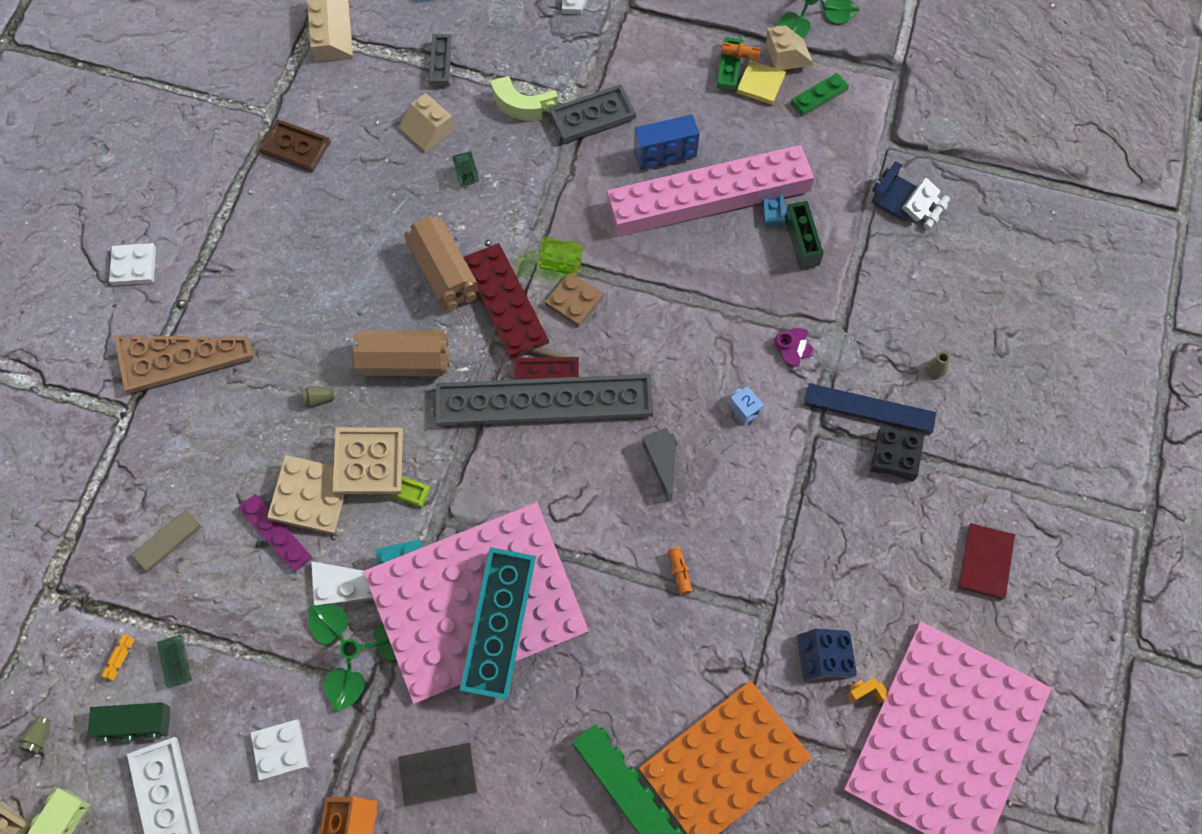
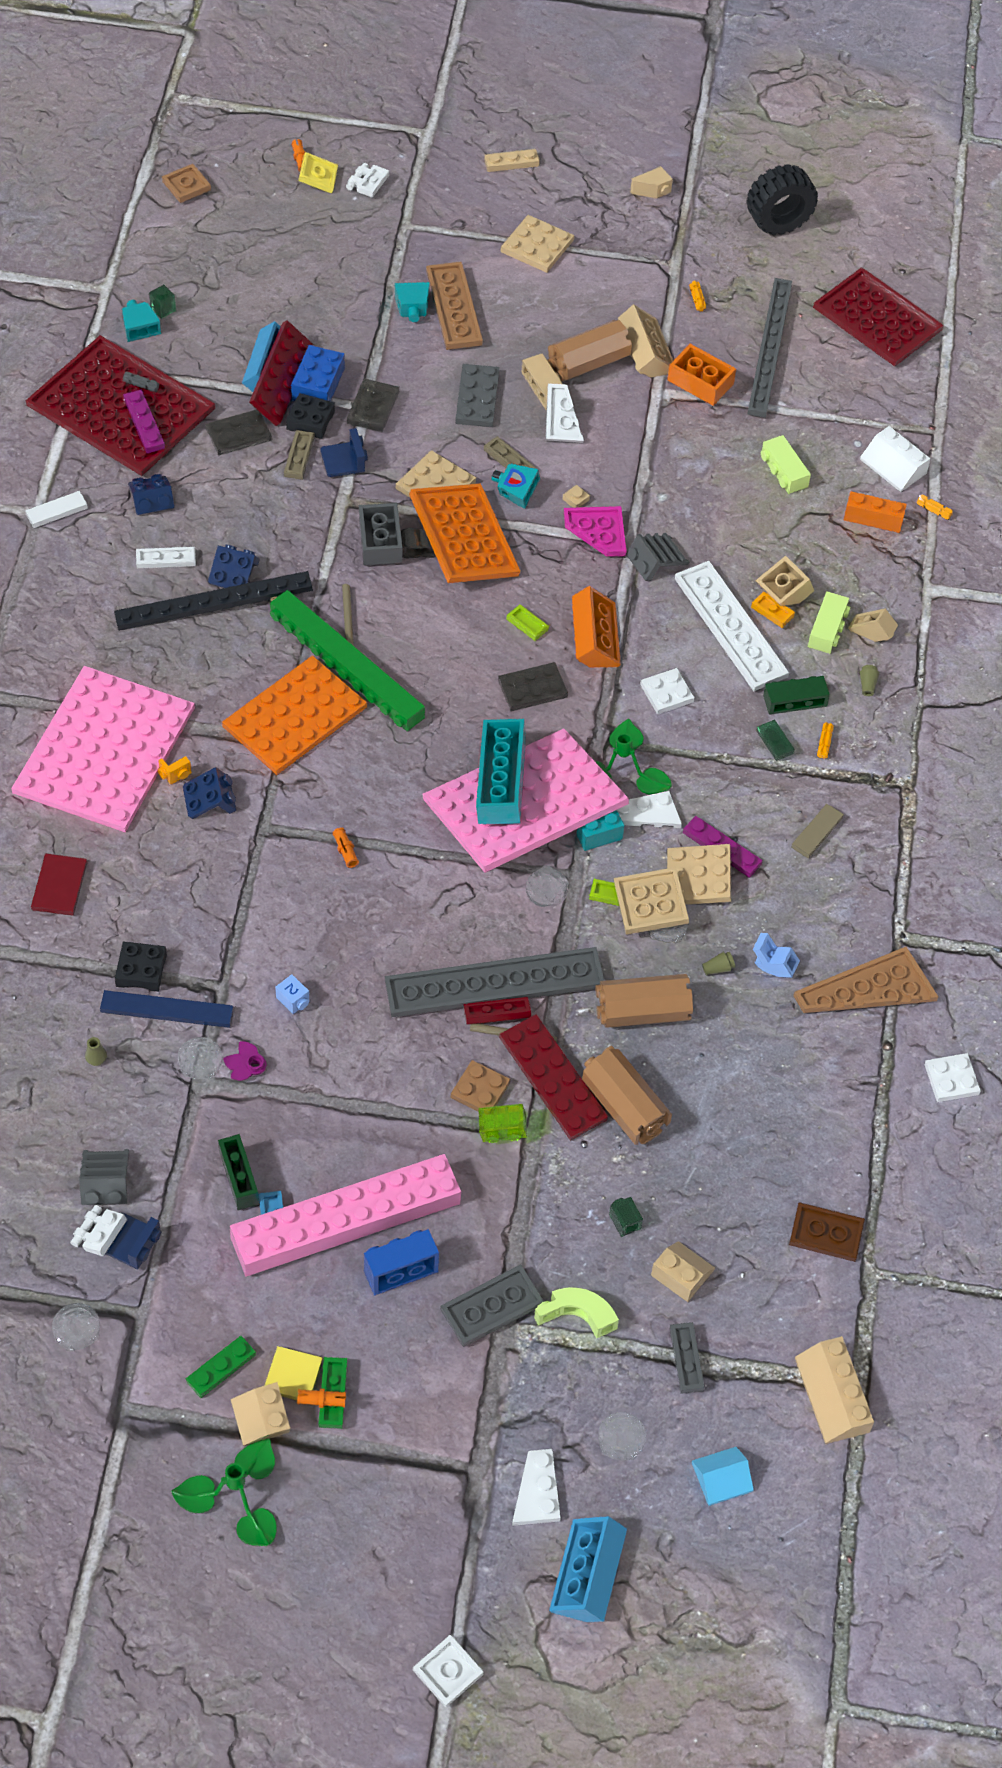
camera: 170 degrees right, 10 degrees down
dark grey slope [642,428,677,502] -> none
none -> dark grey plate [79,1149,129,1205]
none -> light blue brick [753,933,800,977]

